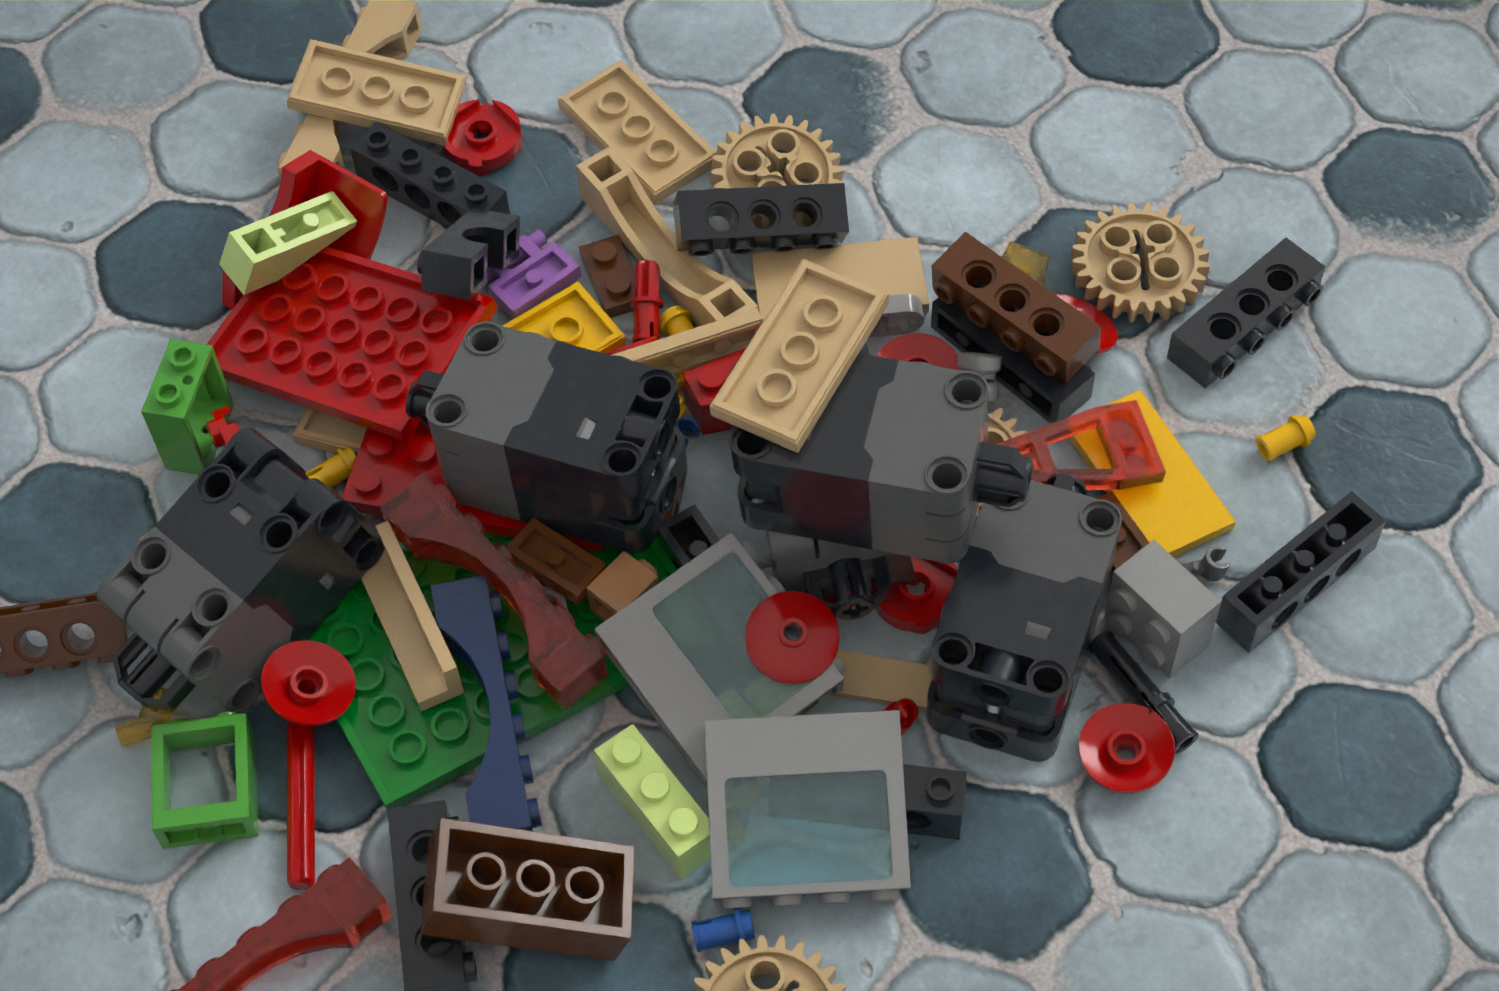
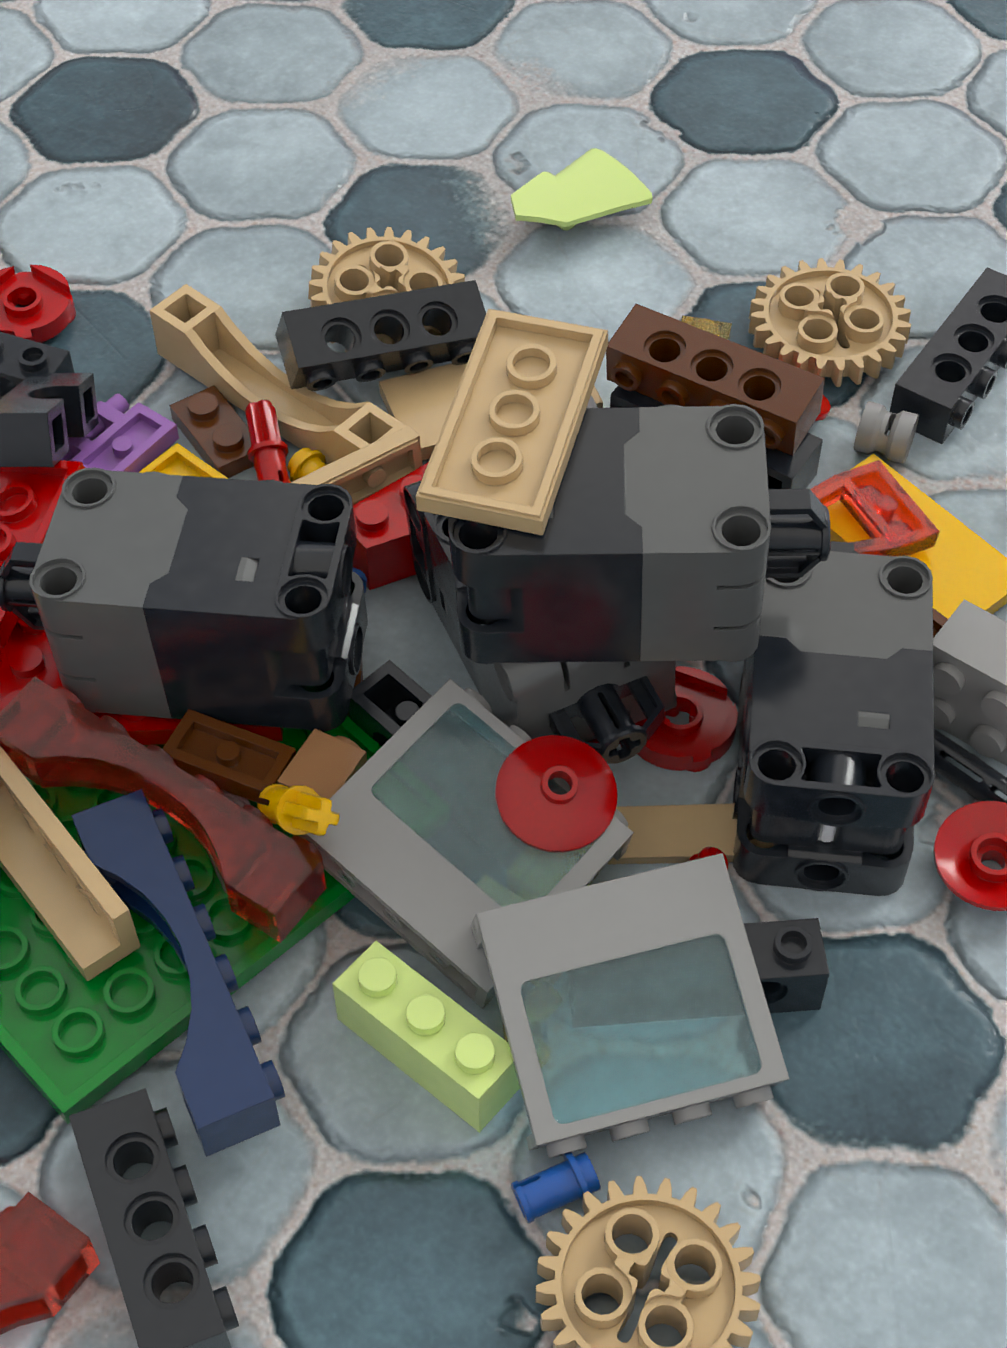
camera: 15 degrees left, 5 degrees down
reddish brown brick [420,818,634,961] -> none
tan tile [558,60,717,204] -> none
none -> yellow axle [258,784,340,836]
none -> yellowish green panel [511,148,653,231]
none -> light grey wheel [854,401,919,464]

